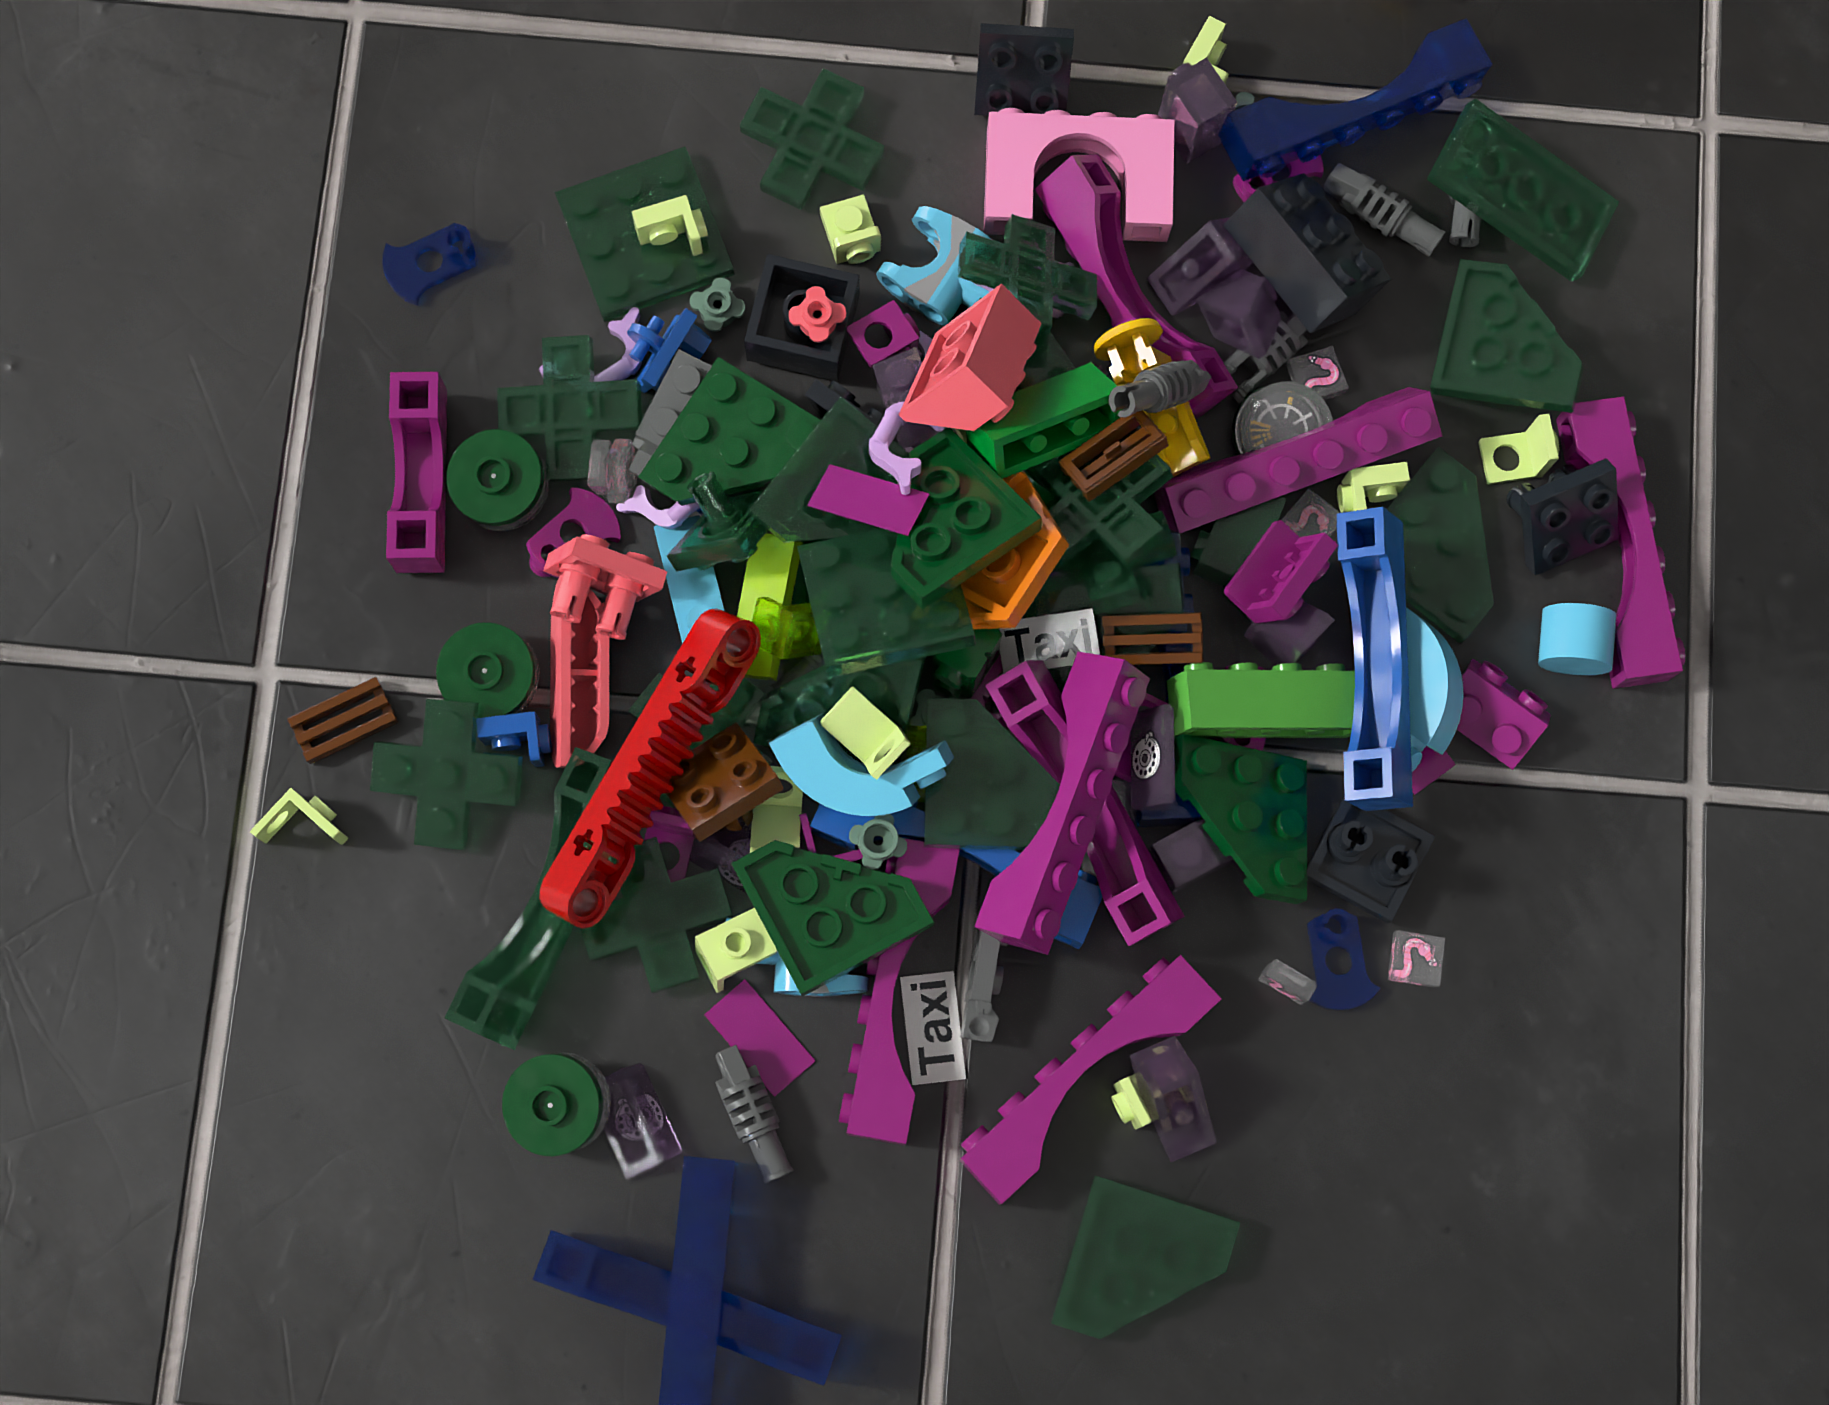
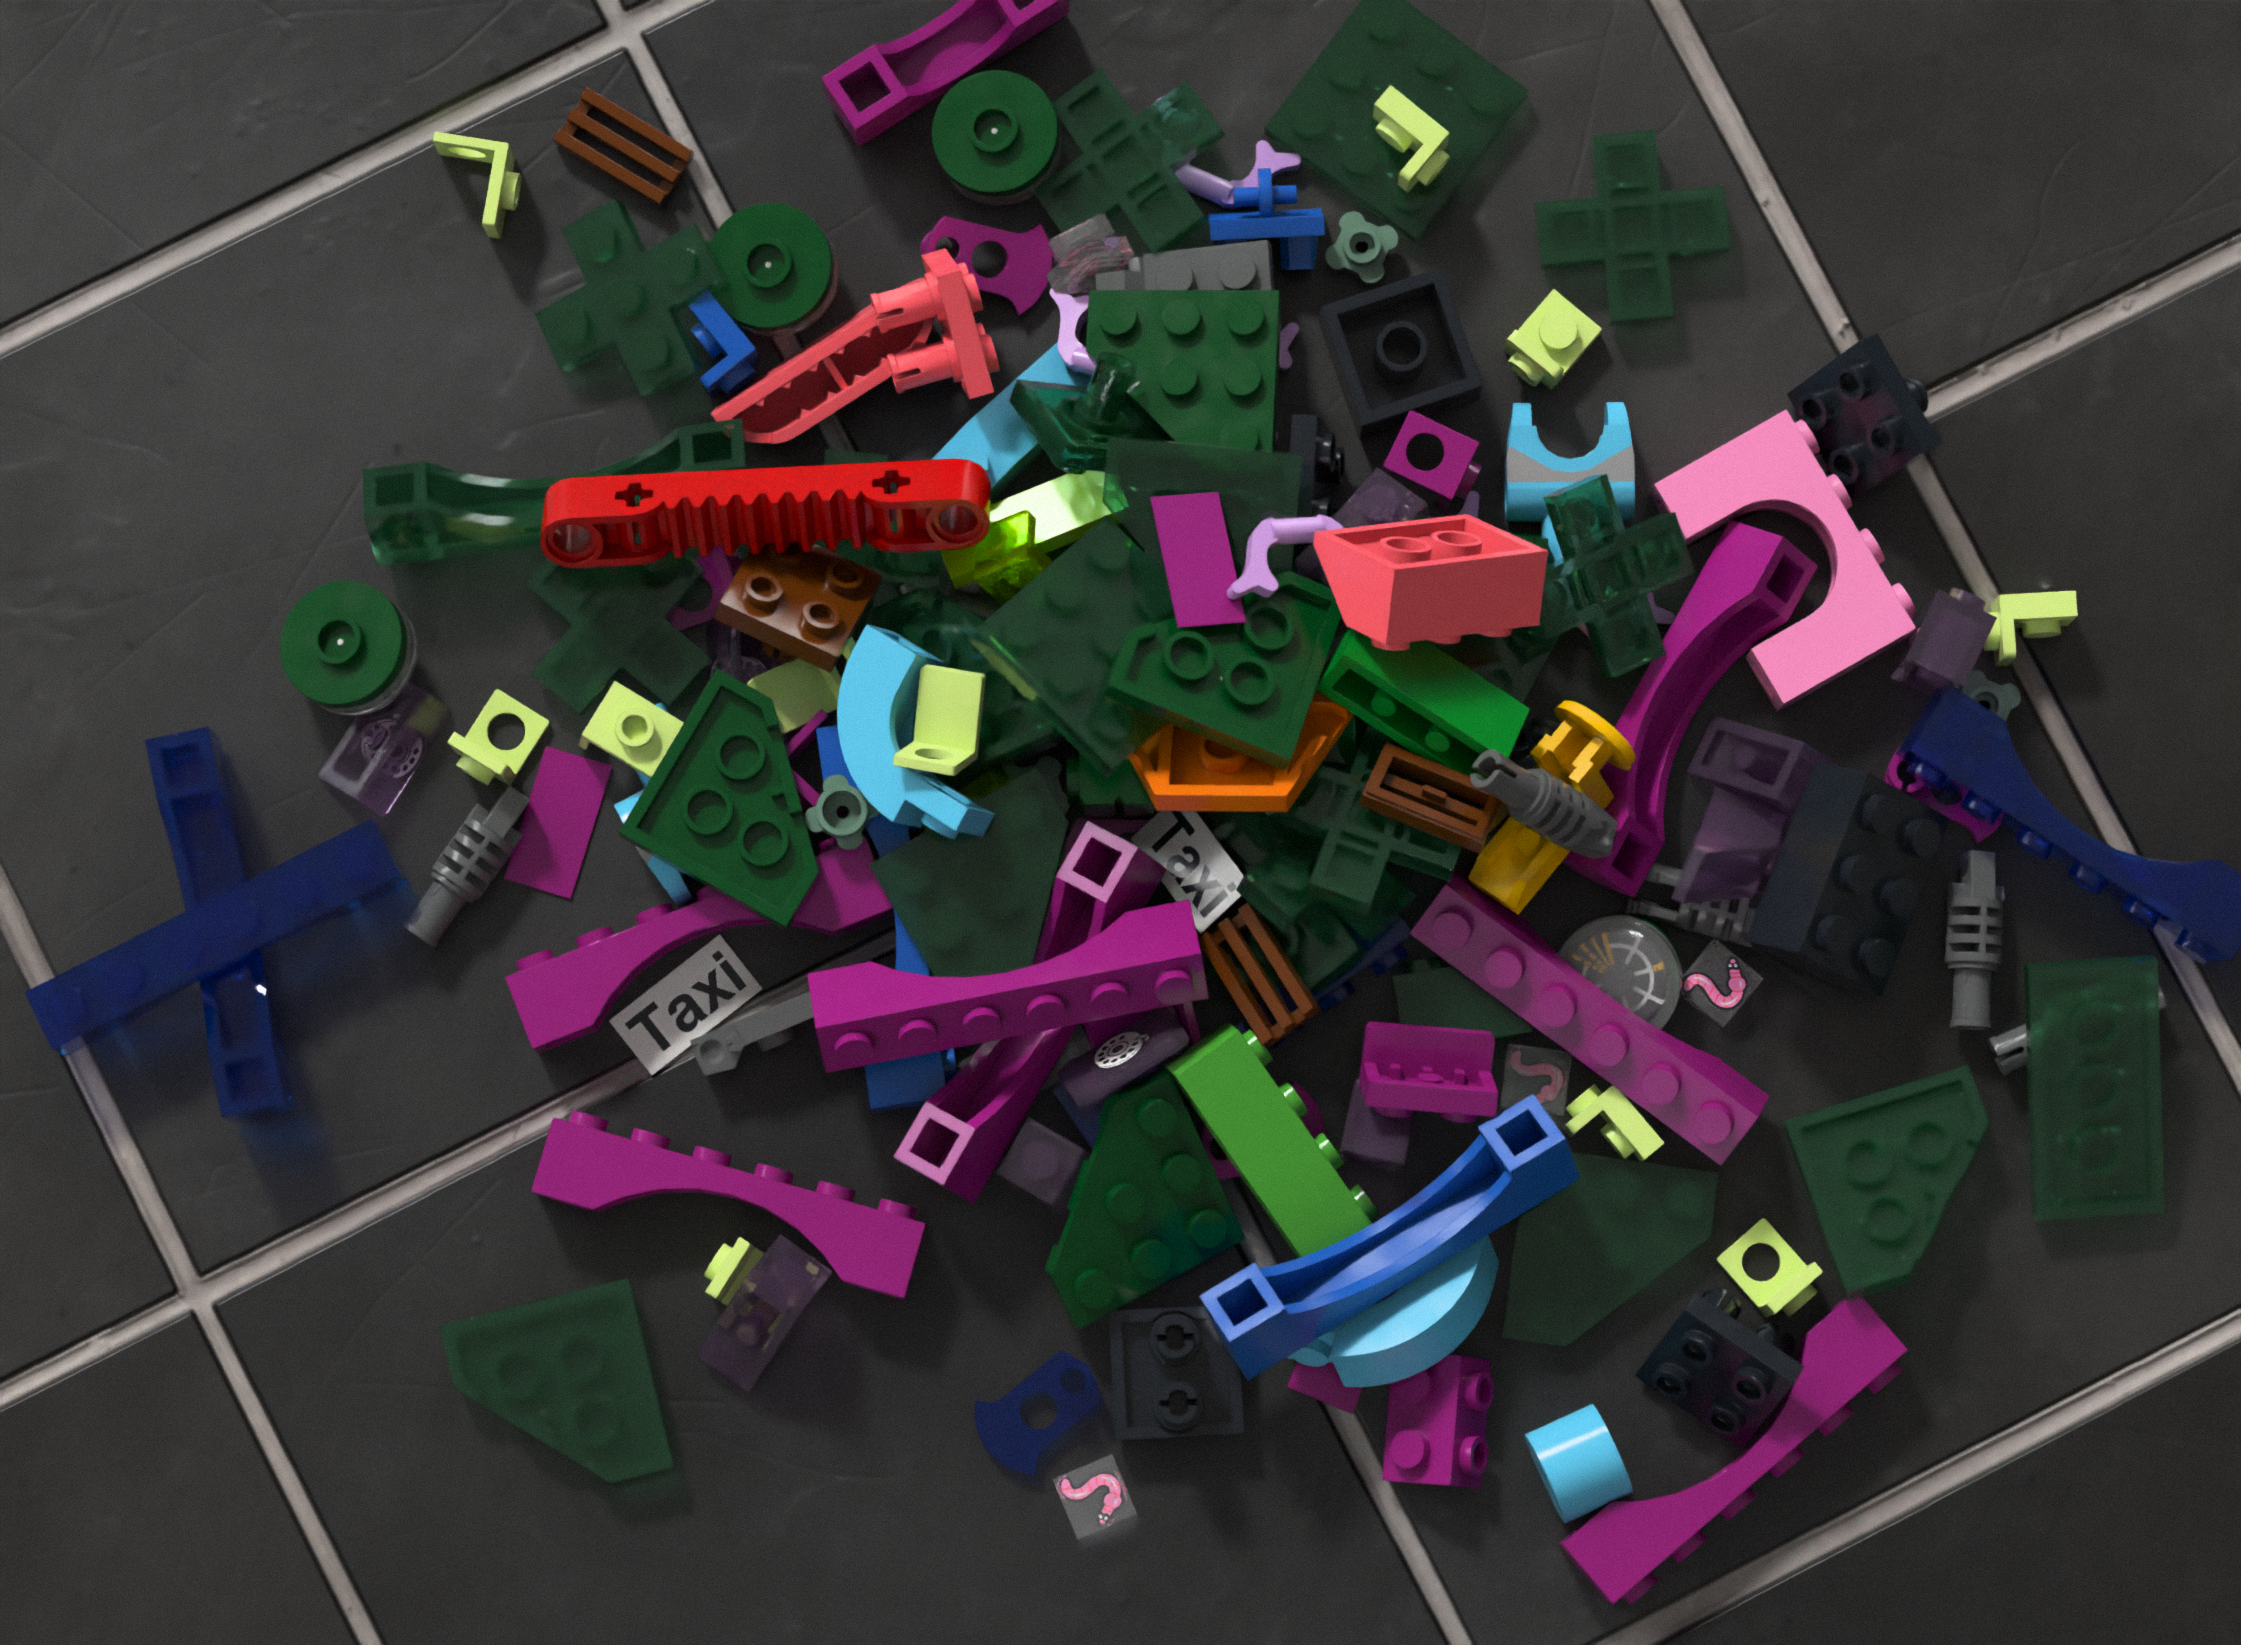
camera: 65 degrees right, 5 degrees up
coral plate [789,286,846,343] -> none
clear tile [1258,959,1317,1005] -> none
none -> yellowish green bracket [447,689,550,786]

